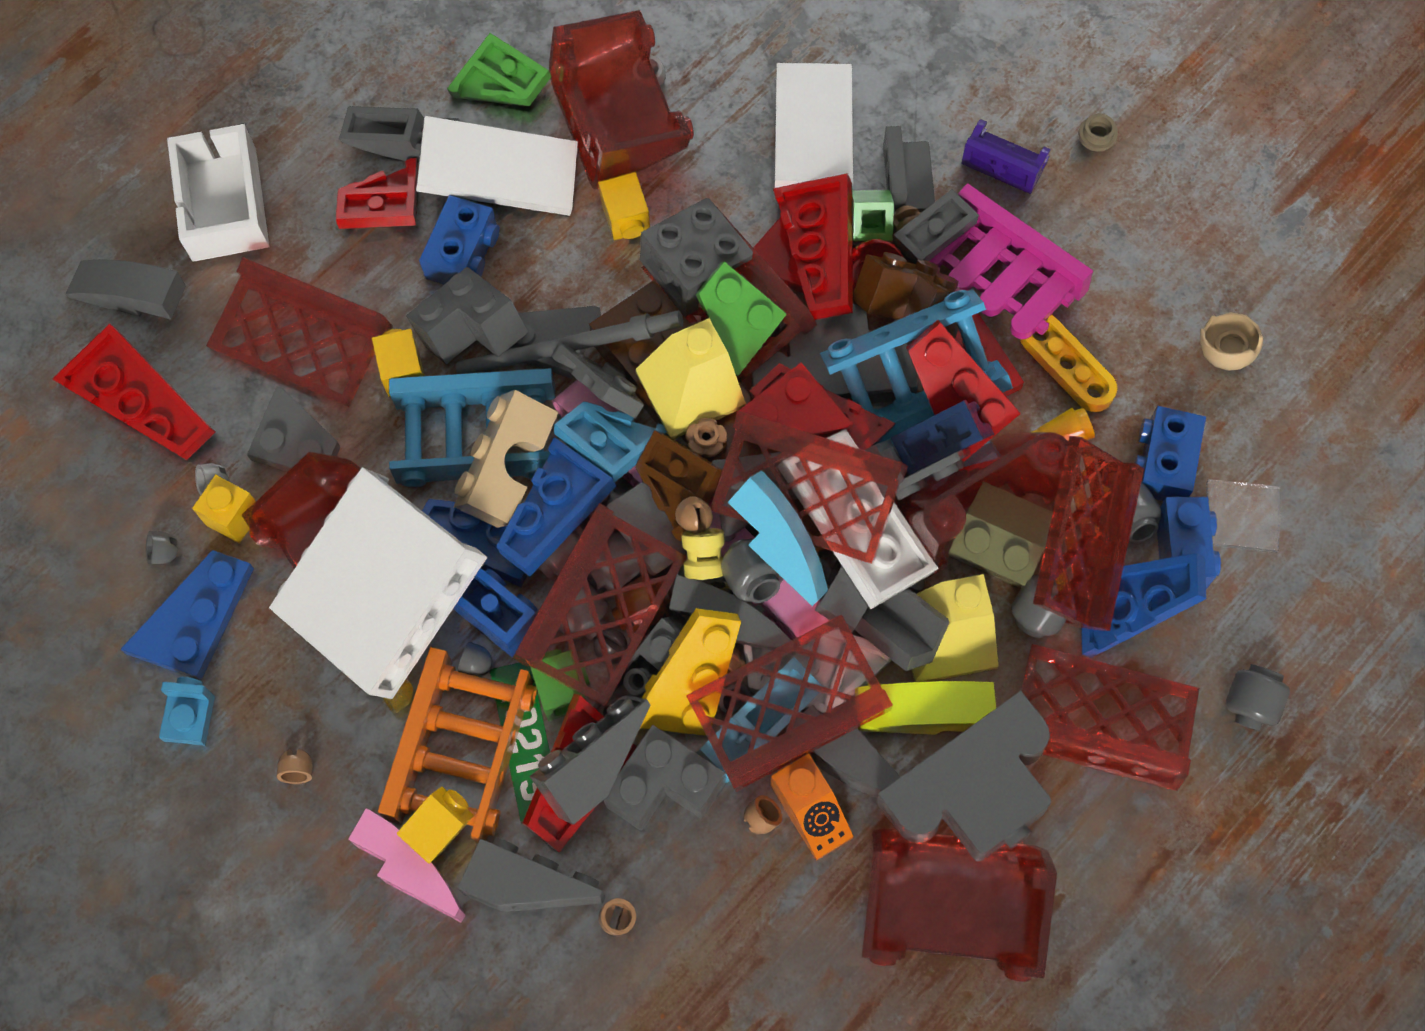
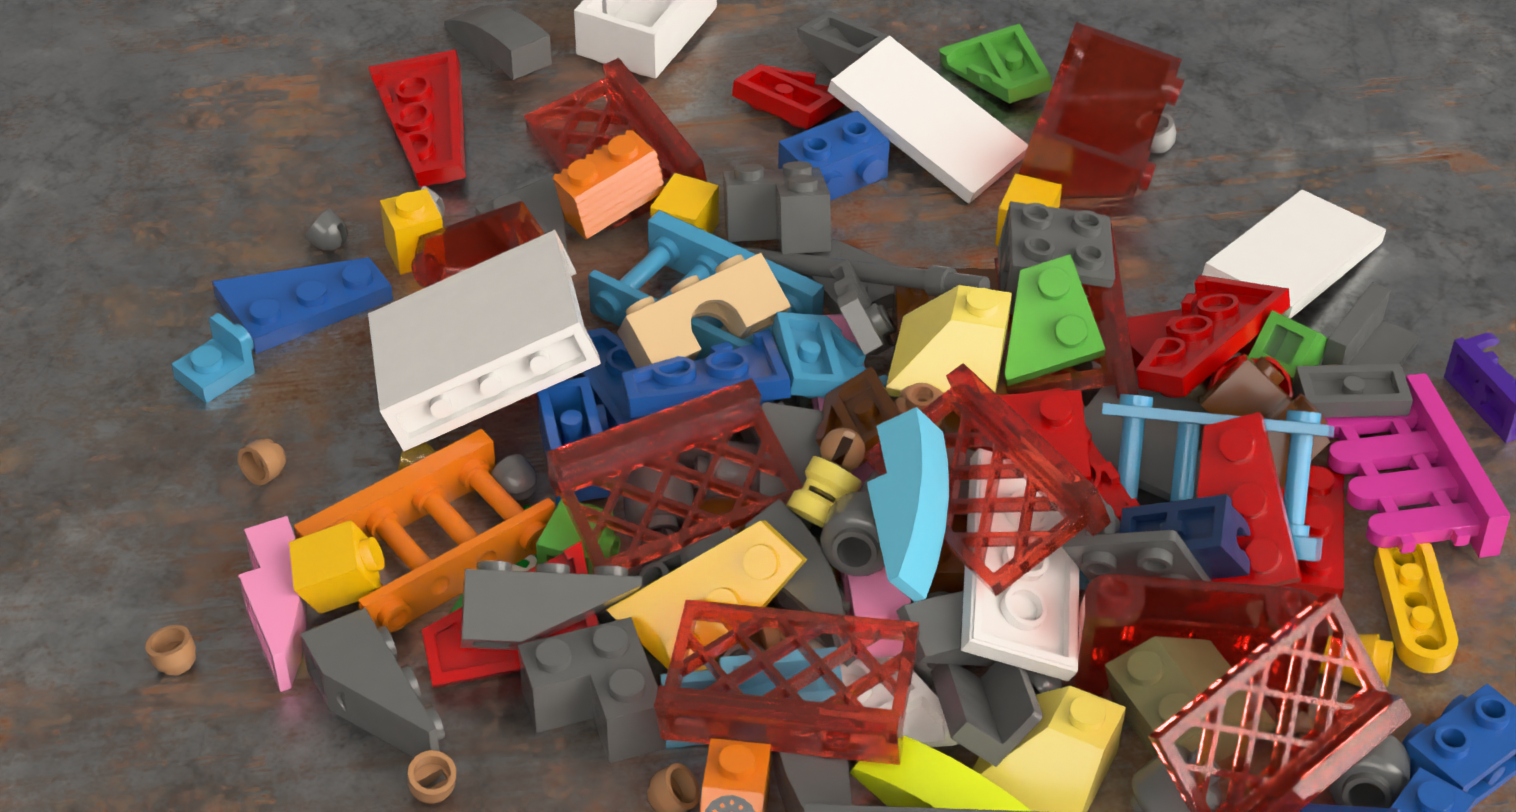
camera: 35 degrees right, 25 degrees down
none -> medium nougat hinge [145,625,196,676]
none -> orange brick [553,130,665,240]

